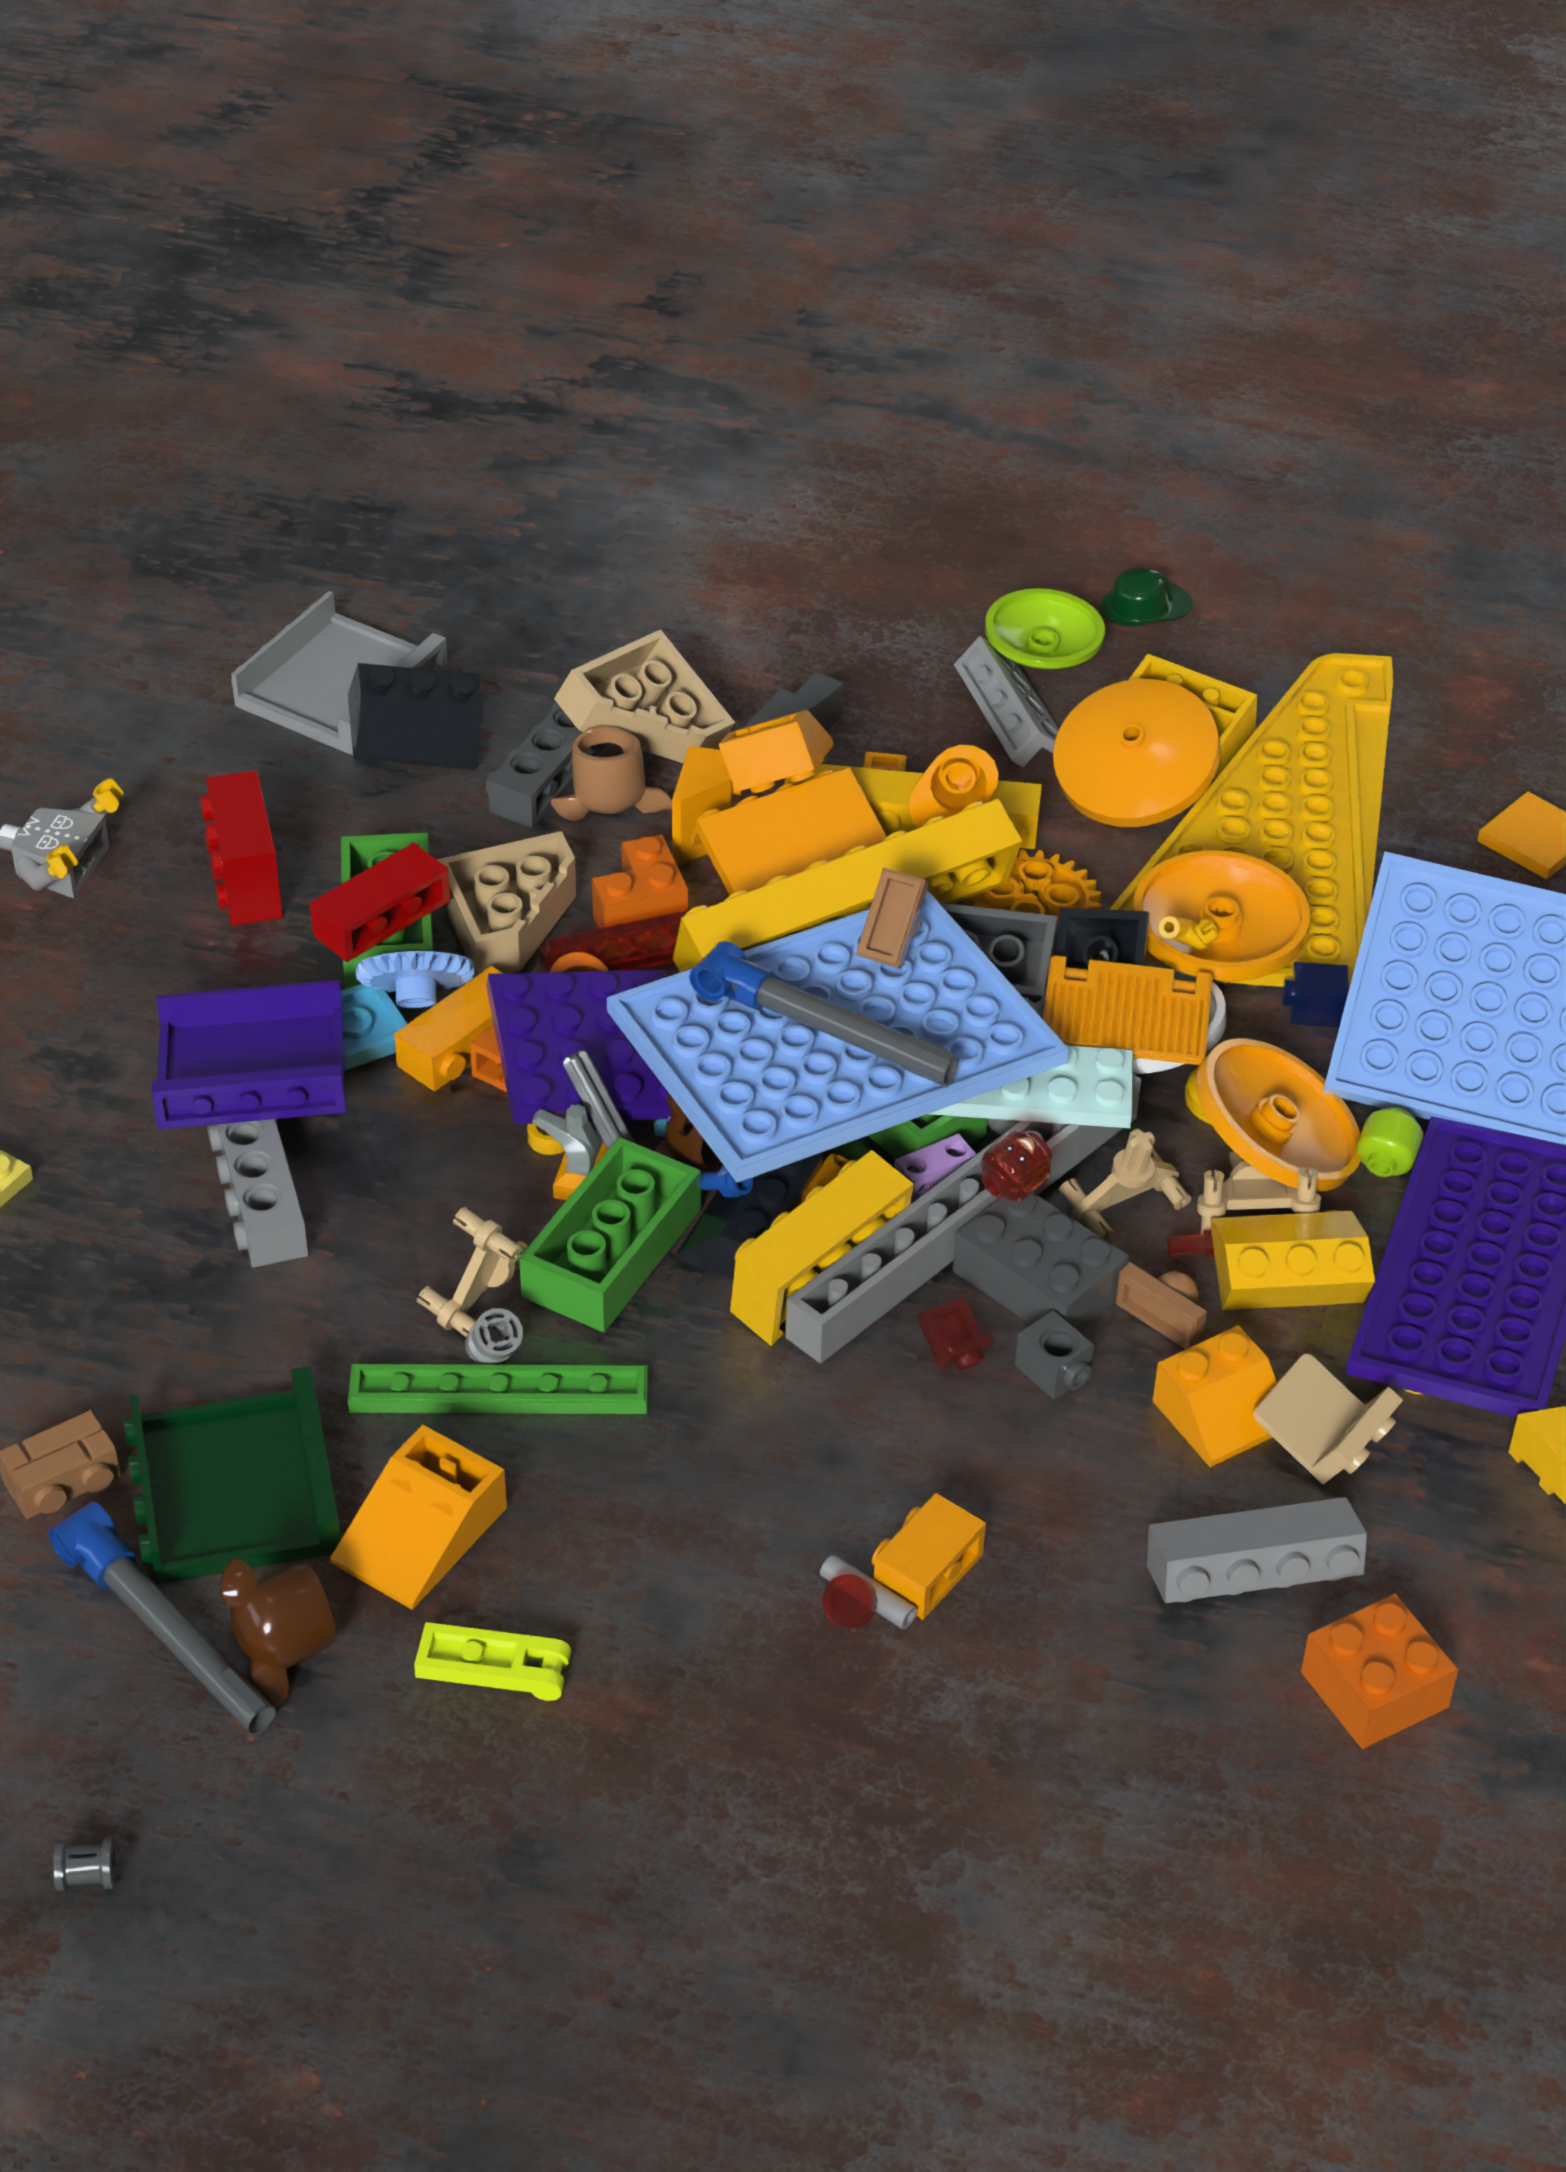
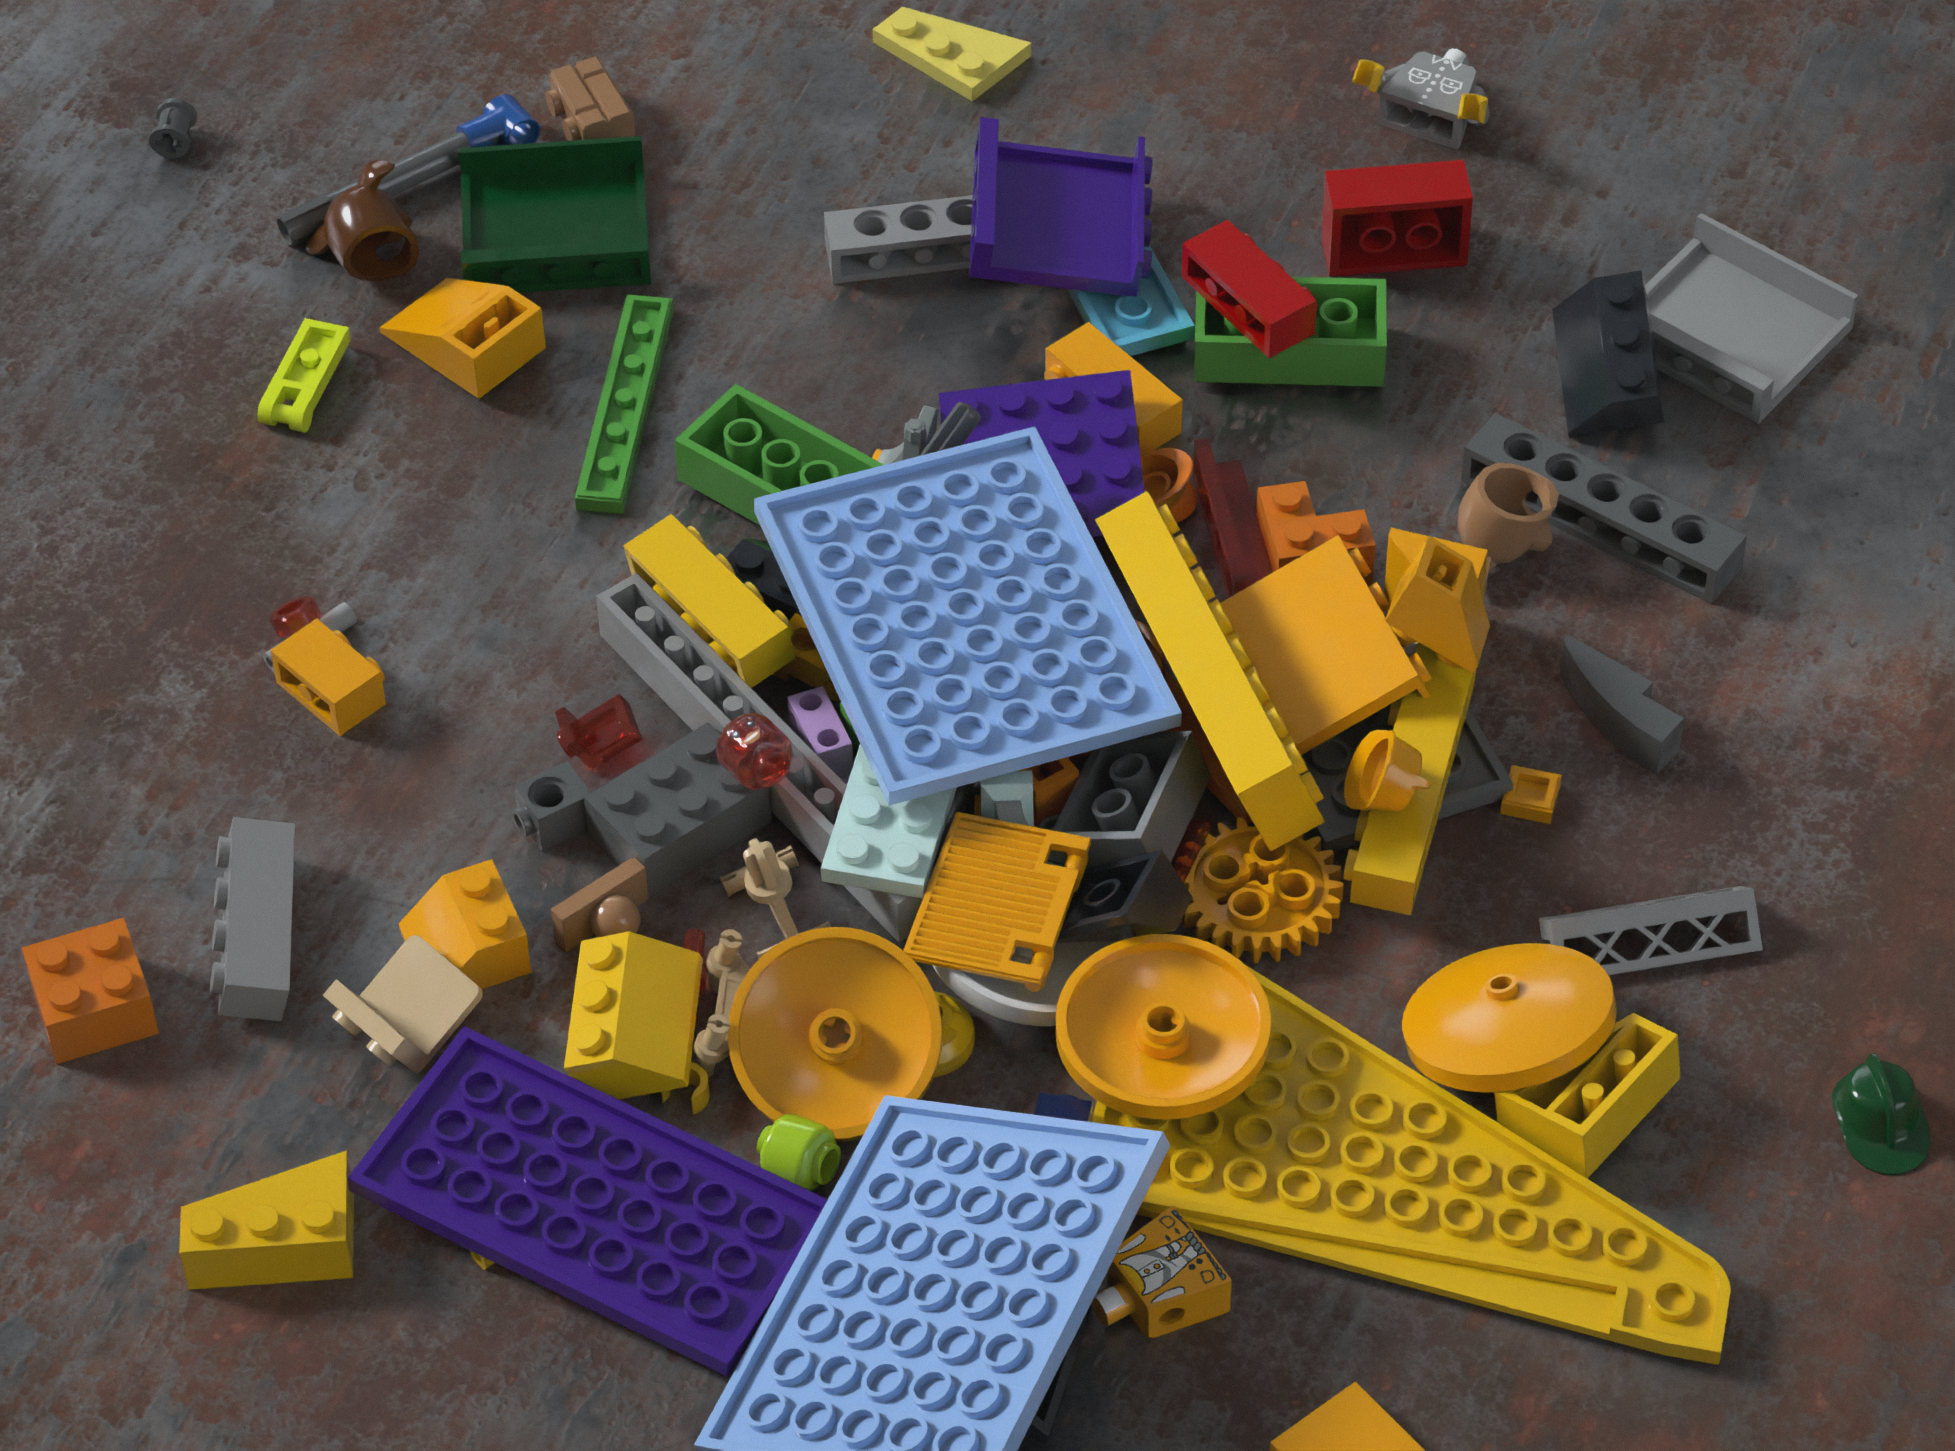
camera: 100 degrees right, 5 degrees up
light blue gear [356,951,474,1008] -> none
tan axle [417,1207,528,1337] -> none
tan brick [437,831,576,976] -> none
light grey wheel [465,1308,523,1364] -> none
tan brick [554,629,735,763] -> none
dark grey piece [689,941,959,1088] -> none
medium nougat tile [855,867,929,970] -> none
lime dish [985,588,1105,670] -> none
yellow arm [1159,916,1219,950] -> none

